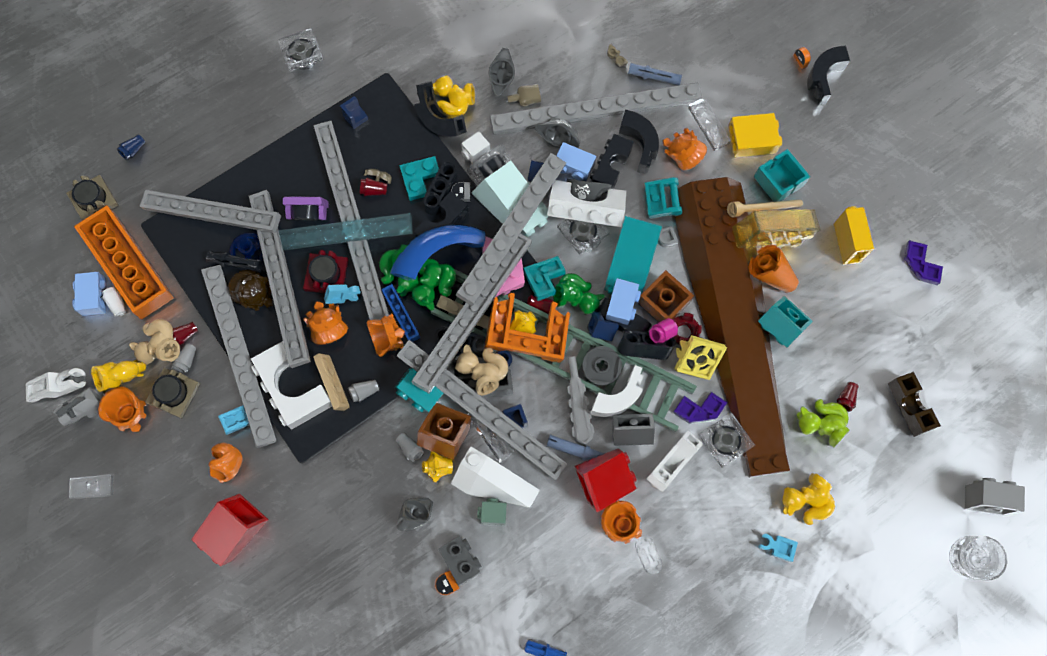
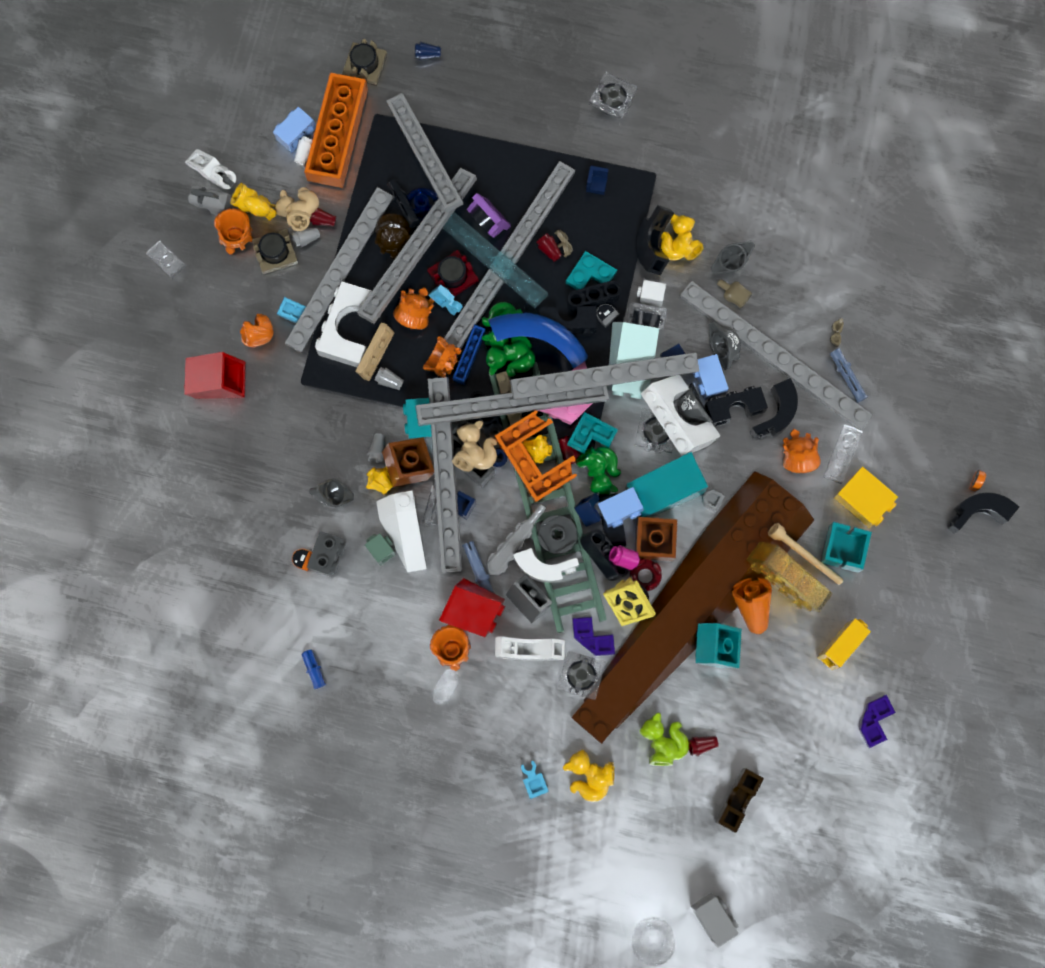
camera: 55 degrees right, 5 degrees up
teal plate [645,177,682,219] -> none

